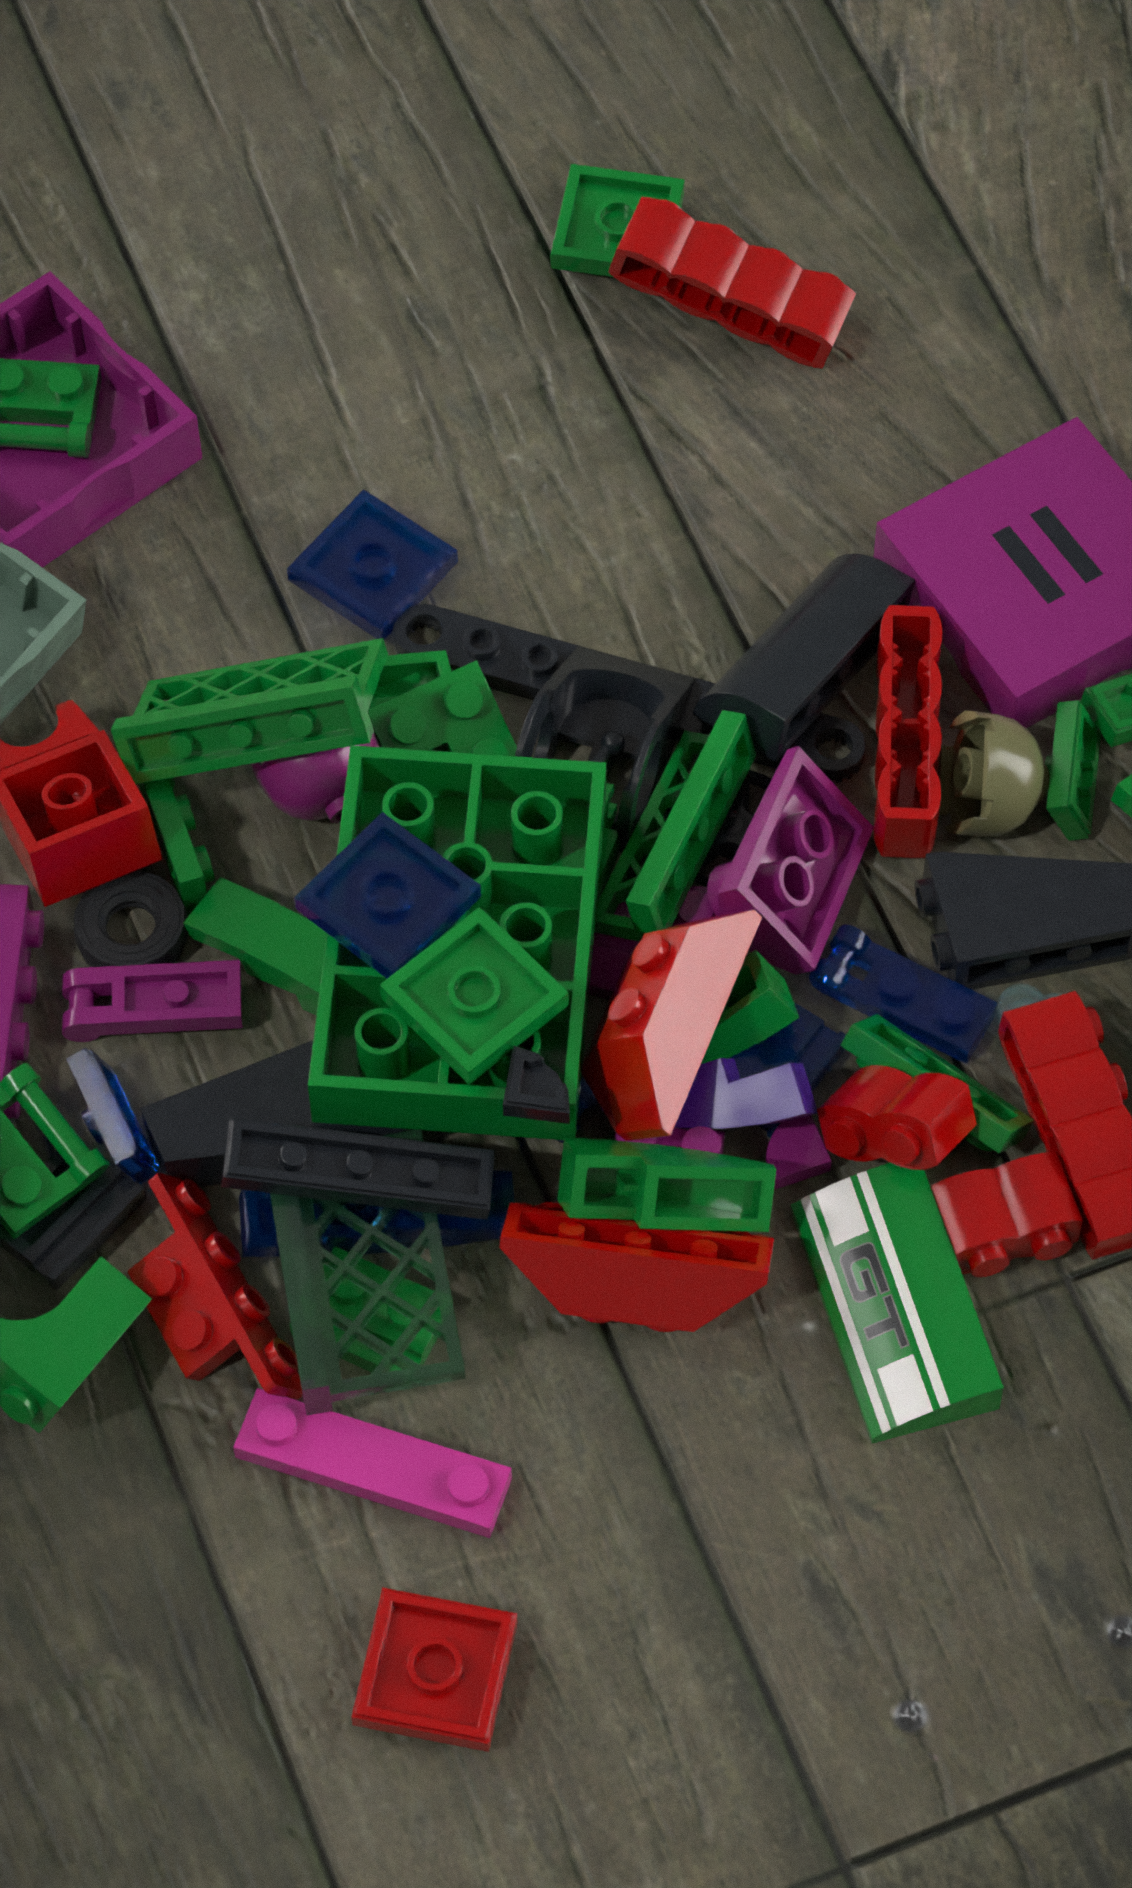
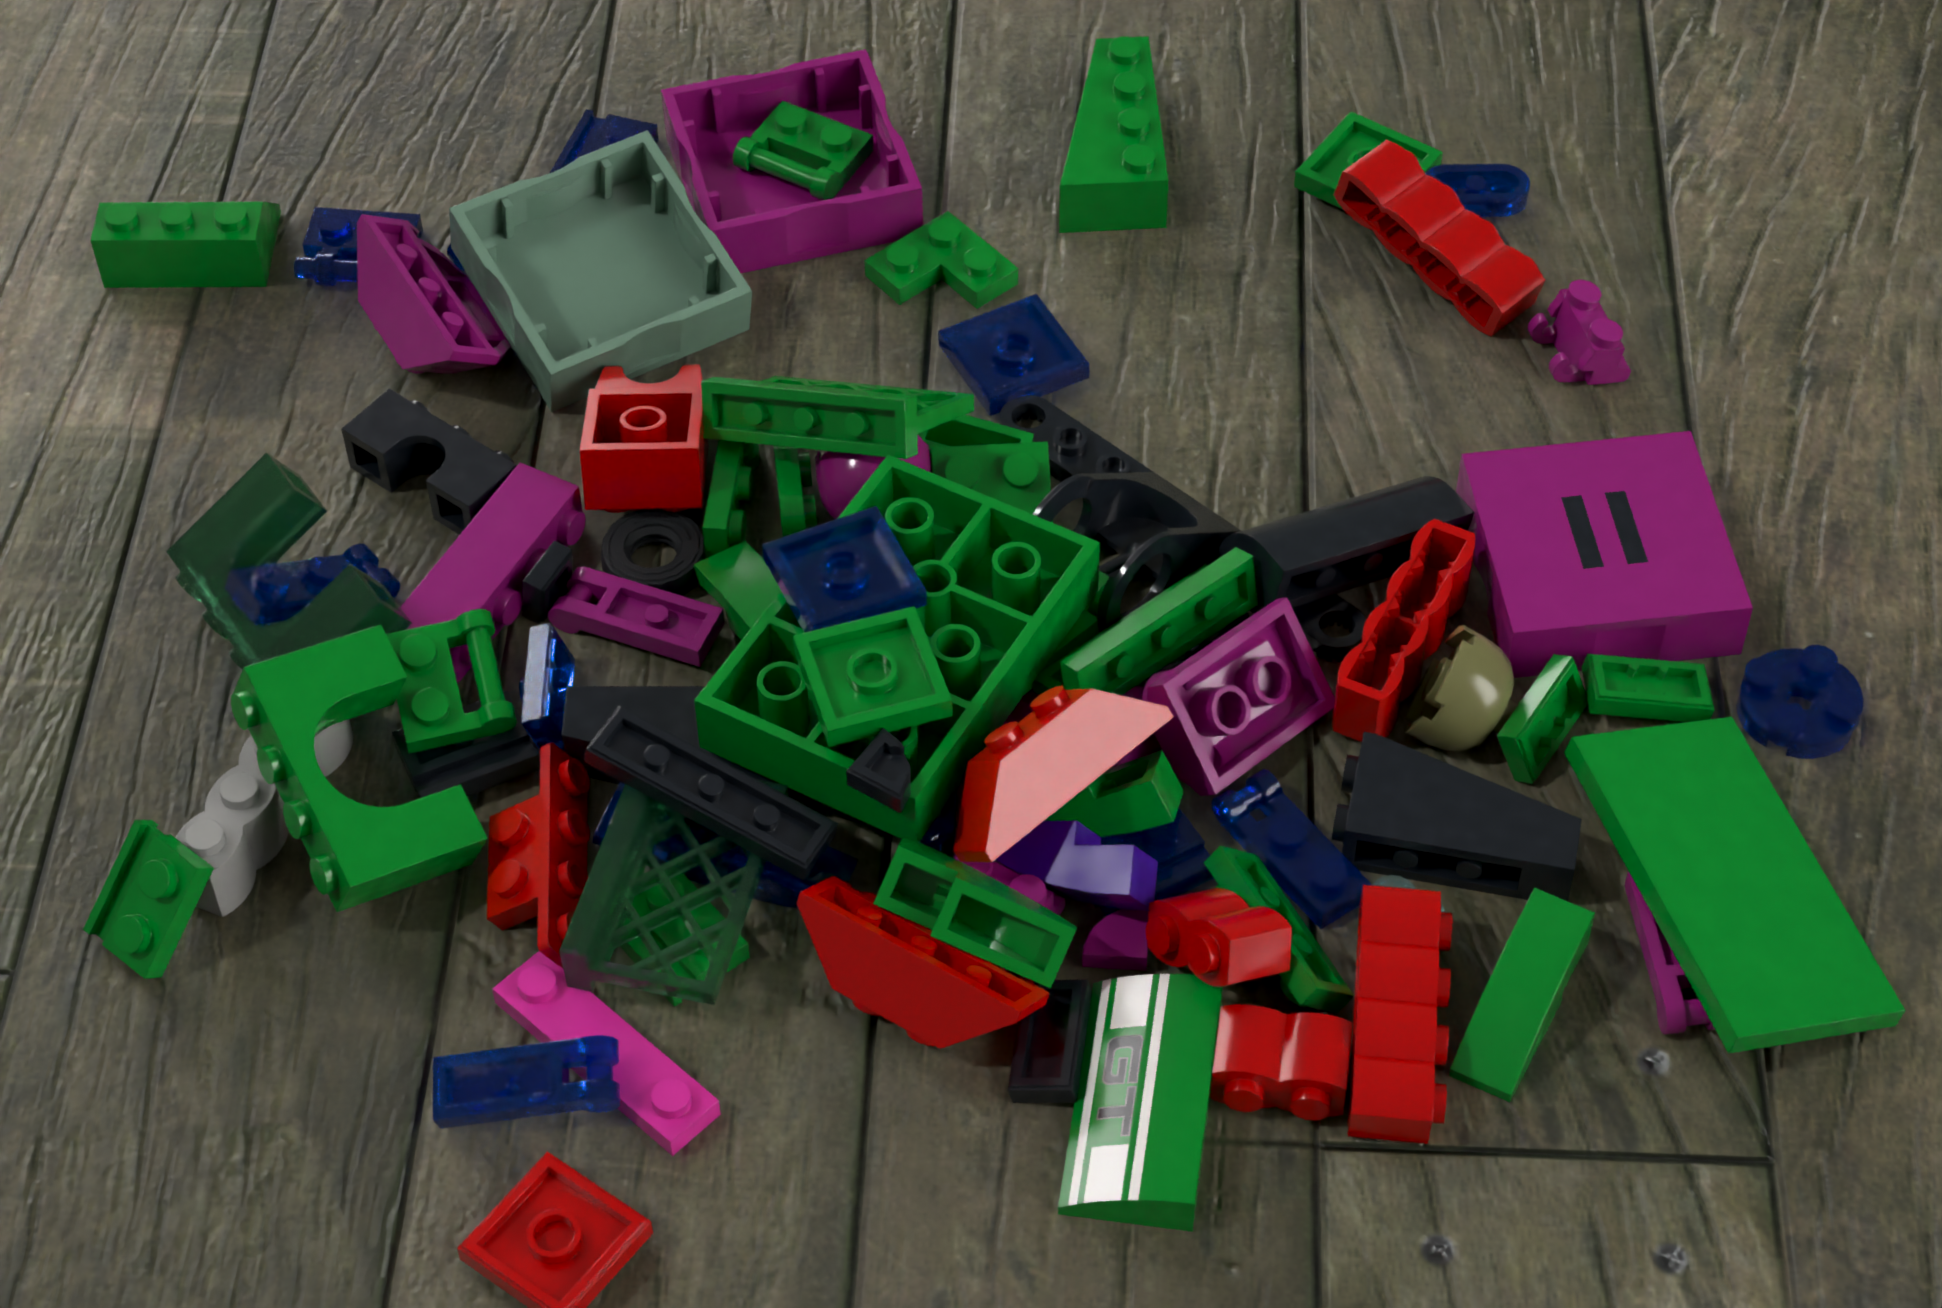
camera: 25 degrees right, 10 degrees down
none -> clear blue plate [433,1035,620,1129]
none -> black tile [522,540,573,625]
none -> green plate [773,445,817,543]
none -> green plate [864,211,1018,309]
none -> black tile [1008,979,1092,1103]
none -> green wedge [1059,36,1169,233]
none -> clear blue plate [1425,164,1530,217]
none -> magenta piece [1527,280,1631,385]

